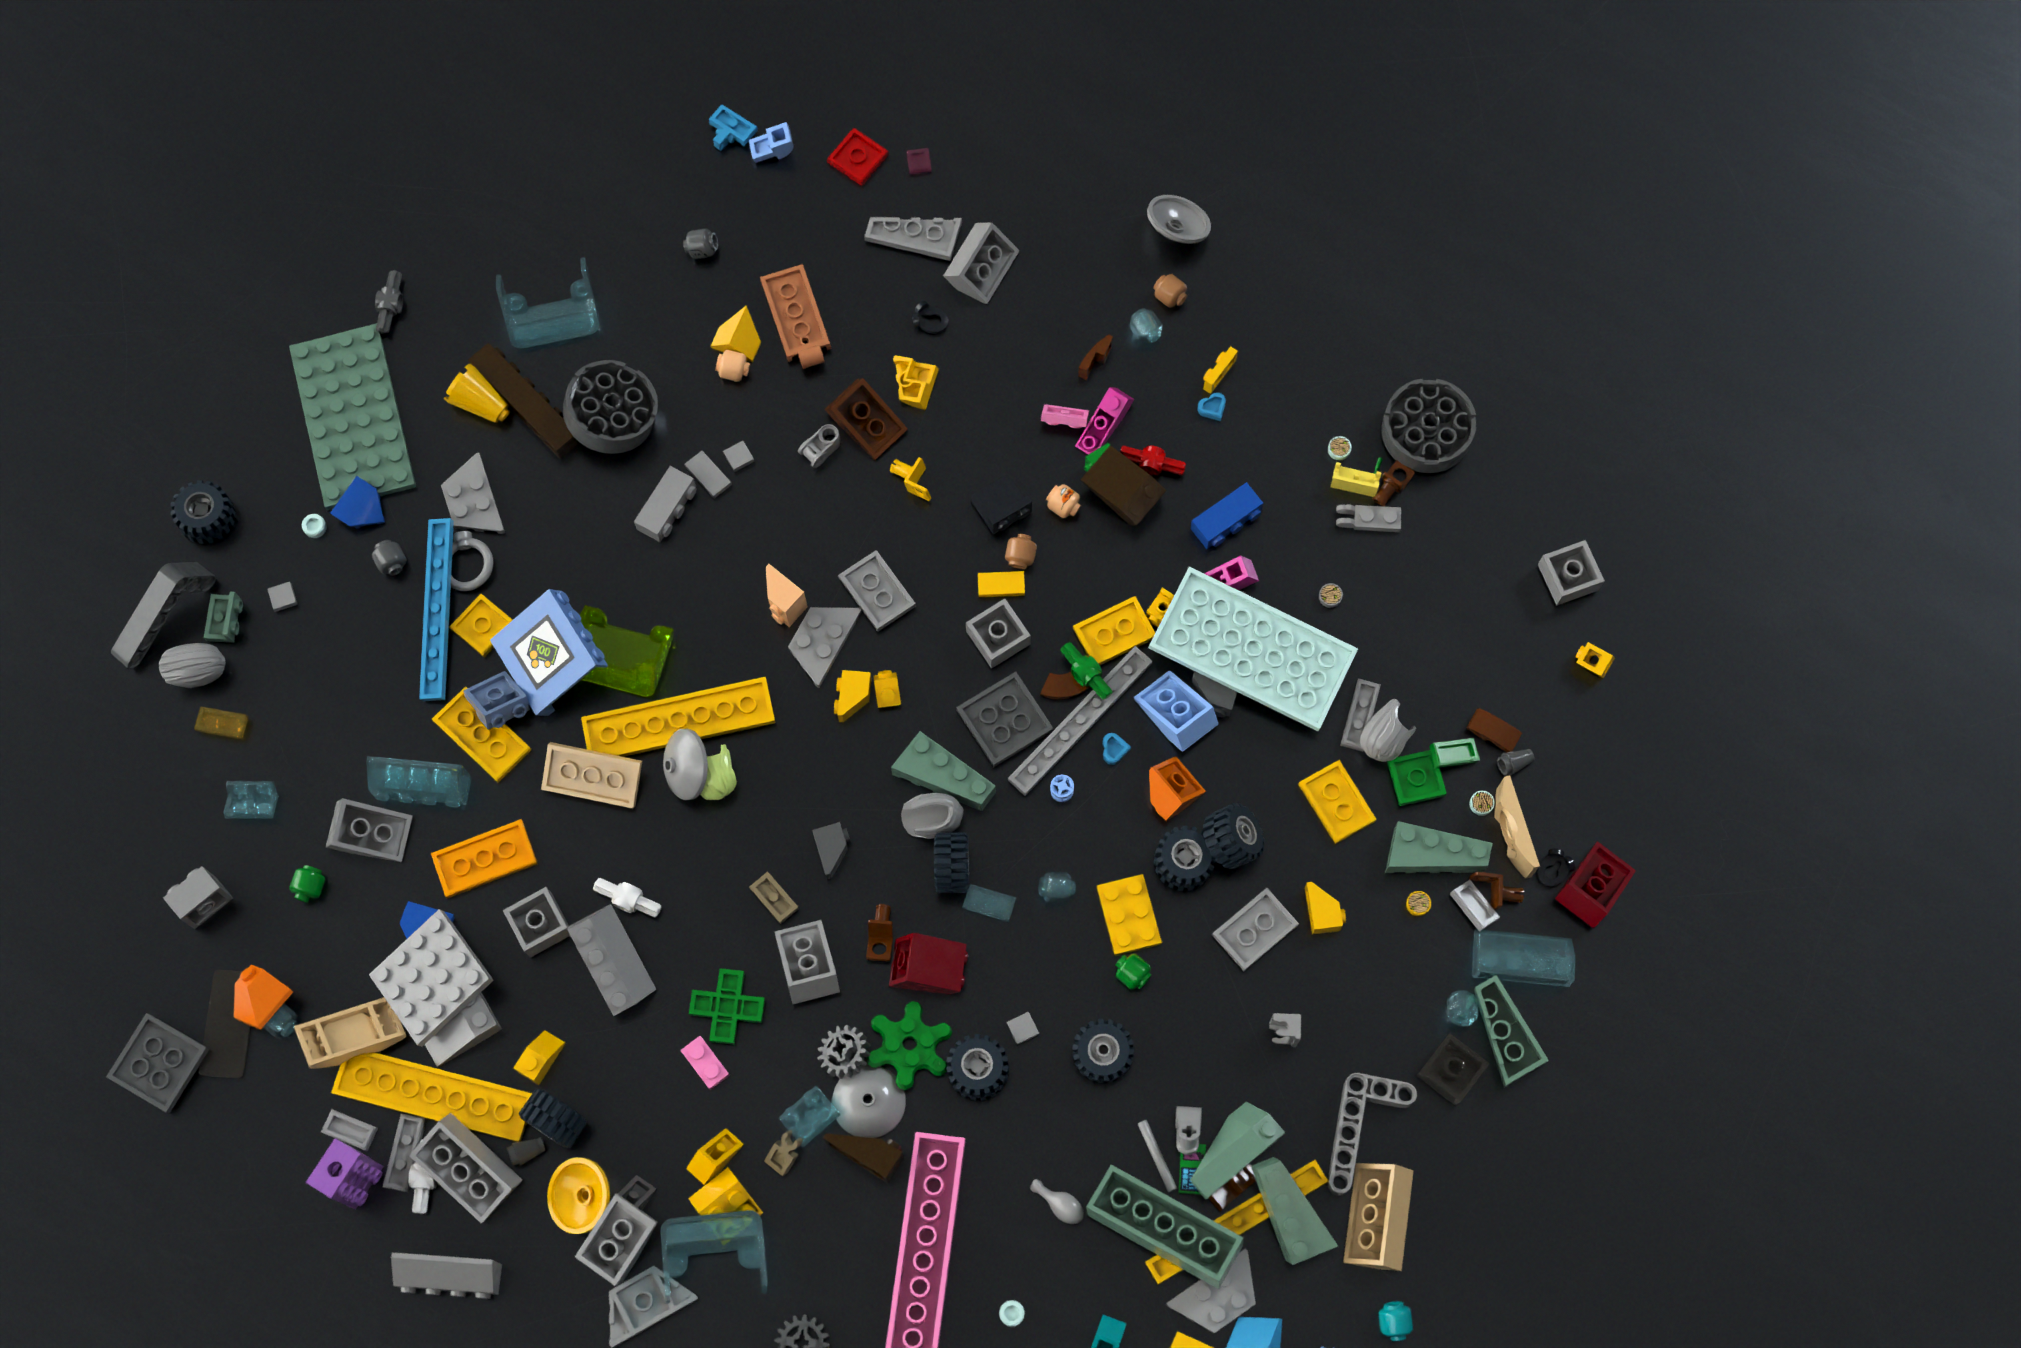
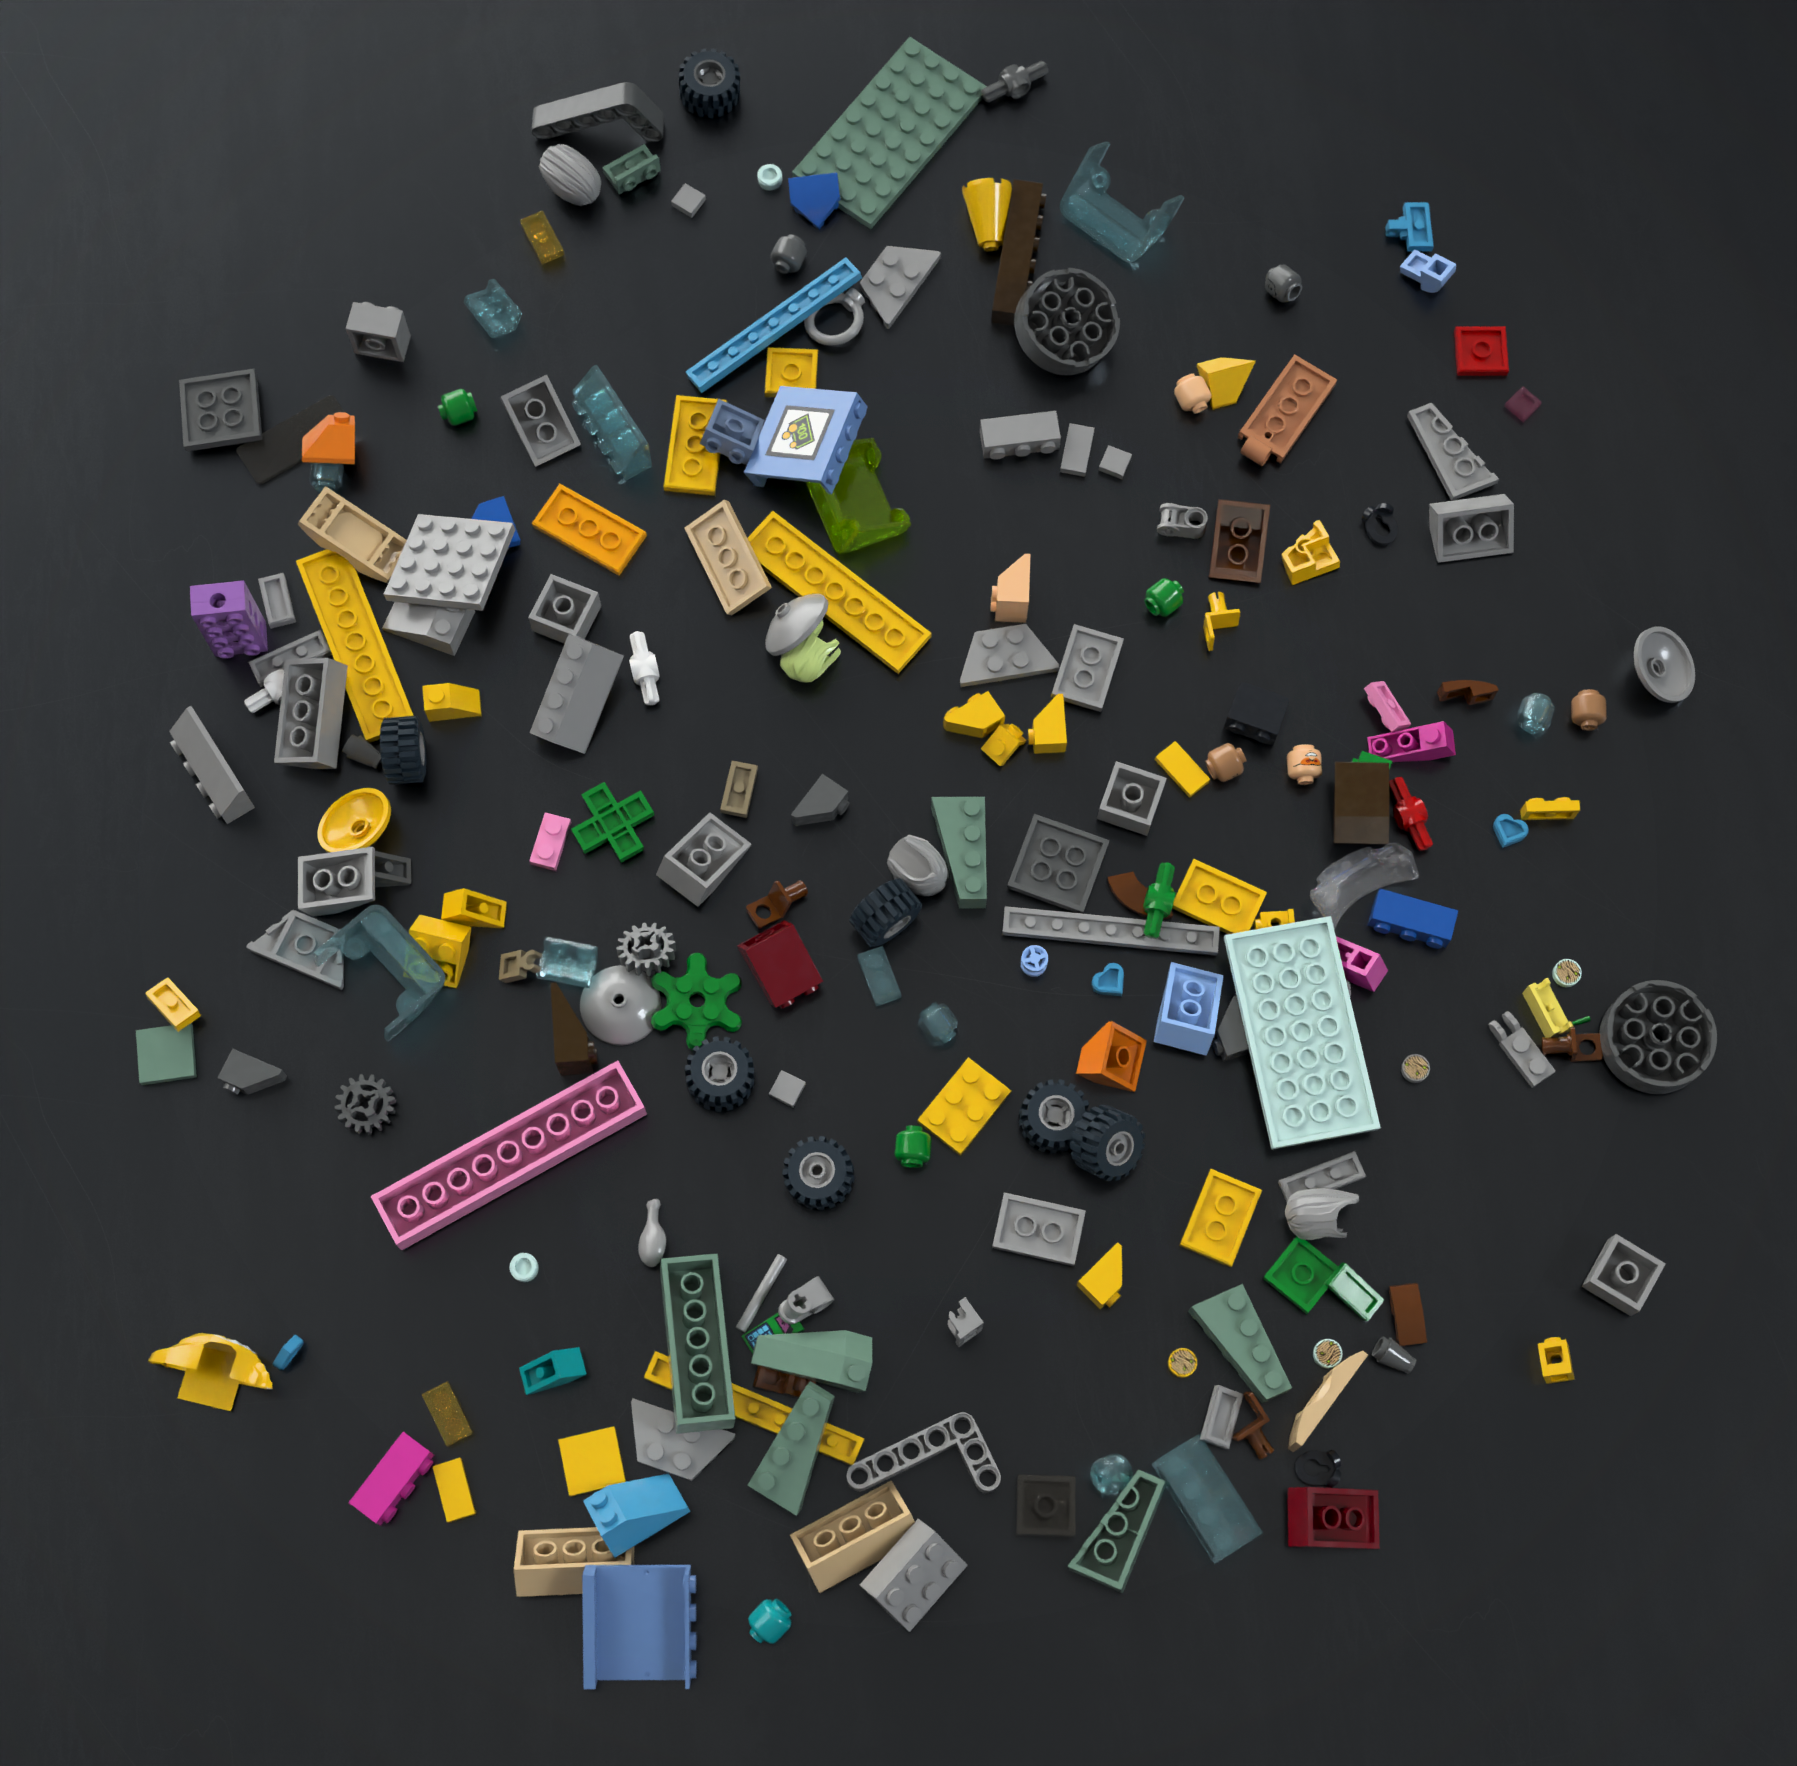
camera: 50 degrees right, 0 degrees up
none -> light grey brick [860,1519,967,1632]
none -> yellow slope [1028,694,1067,754]
none -> green head [1144,578,1184,617]
none -> clear windscreen [1310,843,1419,929]

